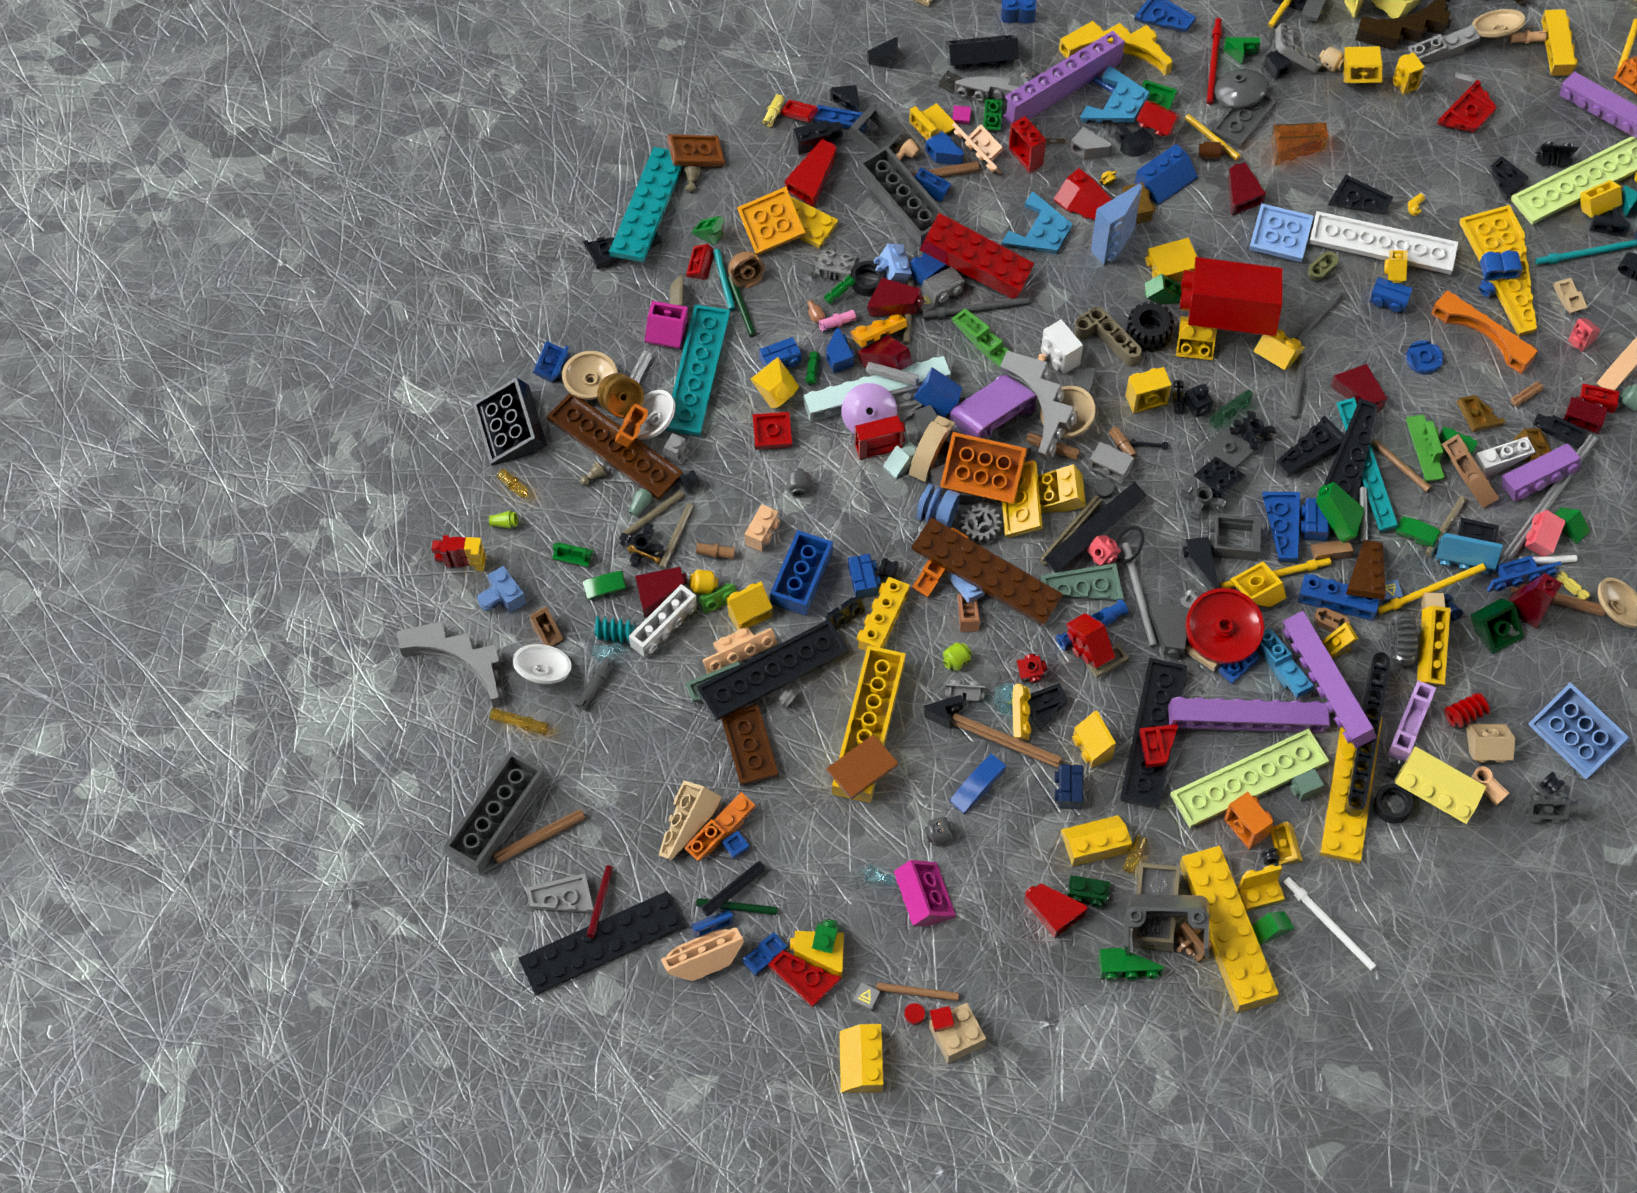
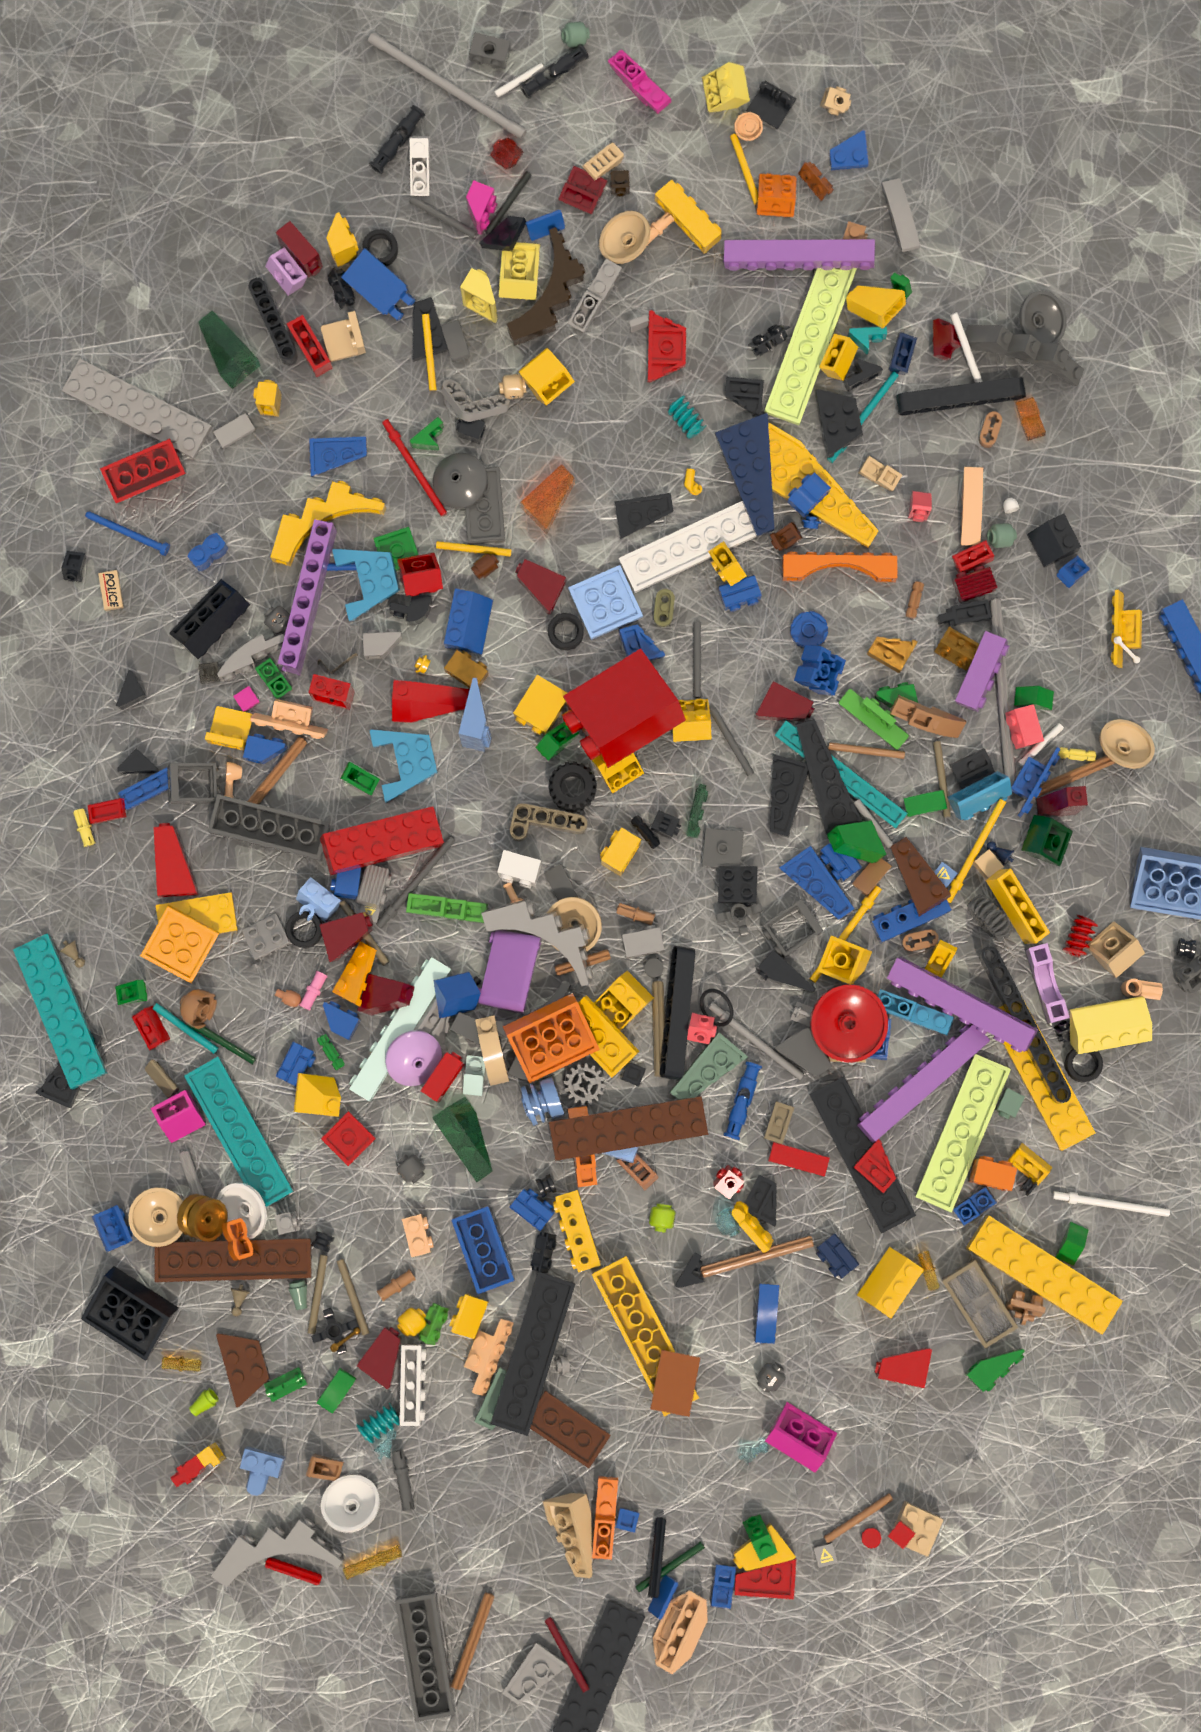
camera: 40 degrees left, 20 degrees up
dark orange tile [667,134,725,167] -> none
black hinge [793,120,843,155] -> none
green axle [824,275,856,304] -> none
yellow slope [840,1024,883,1093] -> none
light grey axle [866,362,919,385] -> none
blue slope [914,168,952,202] -> none
light grey hinge [945,680,985,702] -> none
red brick [1066,613,1115,668] -> none
dark green bracket [1067,875,1110,908] -> none
yellow slope [1072,711,1116,768] -> none
dark grey windscreen [1124,894,1210,958] -> none
black hinge [1130,439,1169,450] -> none
black pin [1229,411,1276,451] -> none
yellow bracket [1237,865,1285,911] -> none
yellow brick [1393,52,1425,95] -> none
white slope [1474,437,1536,477] -> none
none -> reddish brown wing [216,1333,270,1408]
none -> red axle [265,1557,322,1585]
none -> green slope [340,762,380,796]
none -> clear green wedge [432,1097,493,1182]
none -> black tyre [548,613,584,651]
none -> blue wing [618,624,665,661]
none -> black tile [621,1062,646,1087]
none -> teal piece [668,396,707,439]
none -> dark blue wing [715,413,775,537]
none -> red tile [768,1142,830,1177]
none -> reddish brown bracket [770,522,803,551]
none -> blue brick [794,645,846,696]
none -> black wing [816,389,863,458]
none -> blue slope [953,1186,997,1226]

